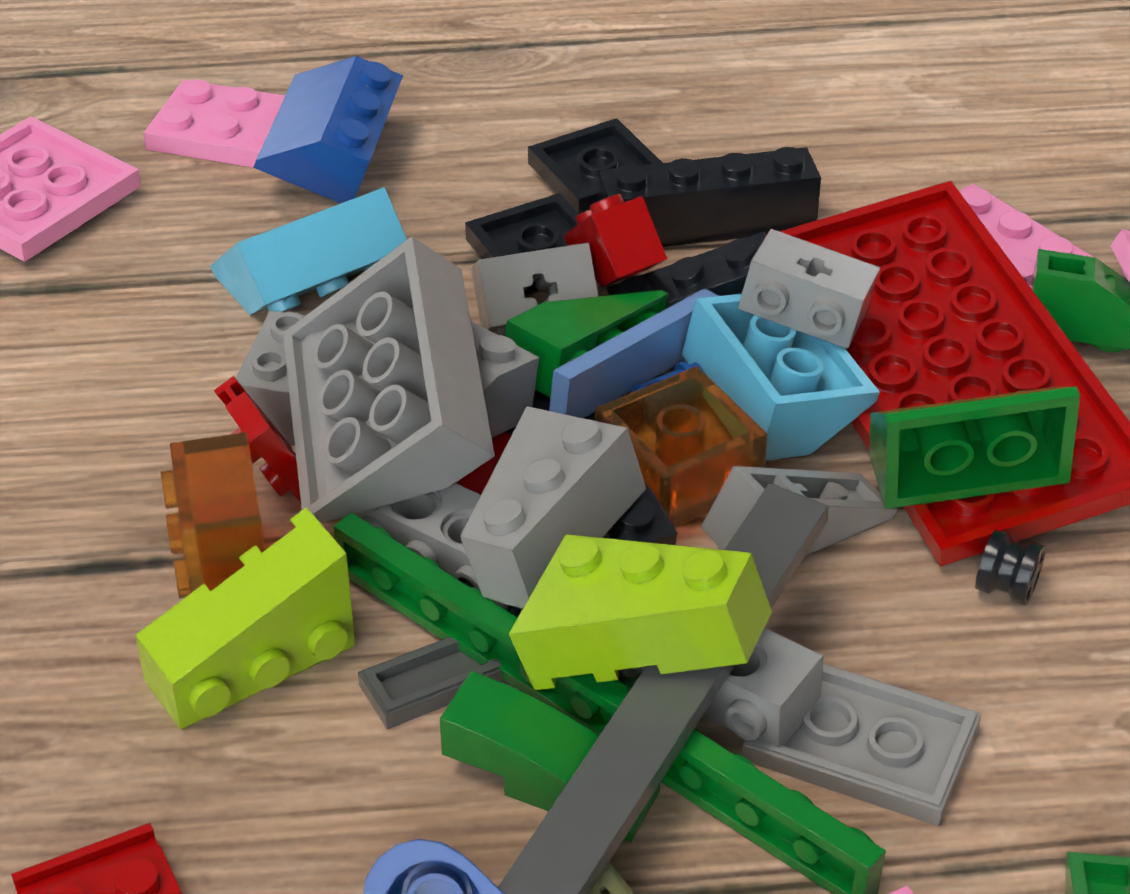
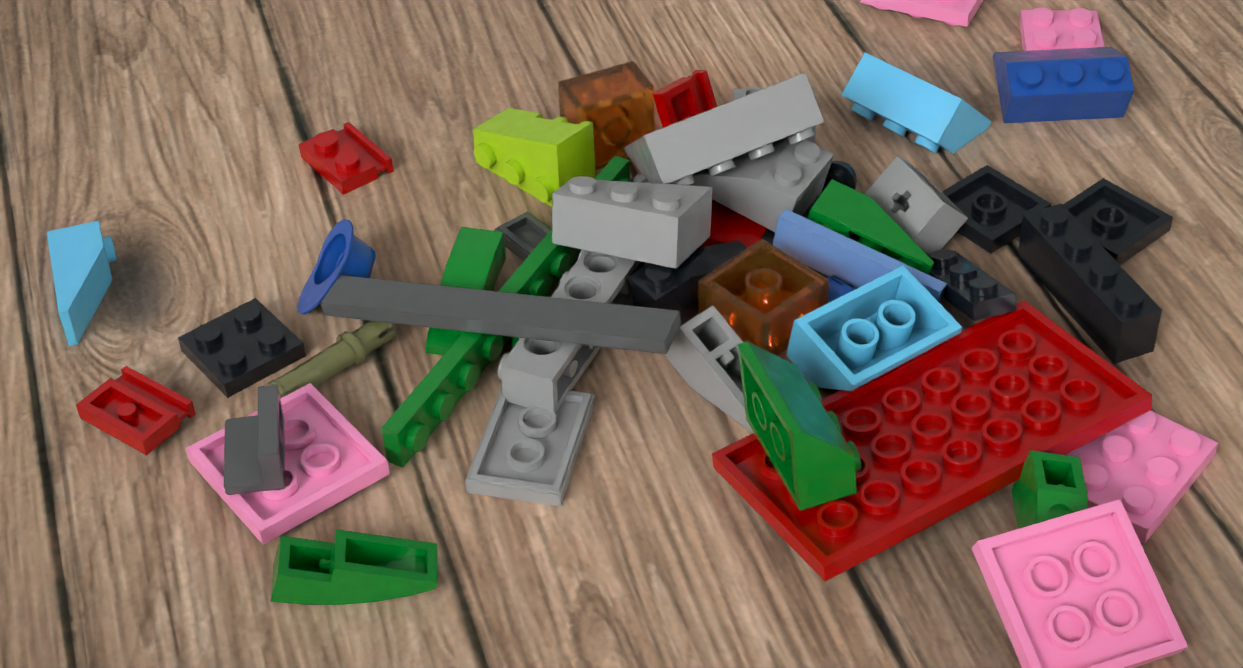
camera: 80 degrees right, 0 degrees up
lime wedge [509,534,772,690] -> none
red slope [563,194,668,287] -> none
light grey brick [738,229,880,349] -> none
black wheel [975,529,1046,606] -> none

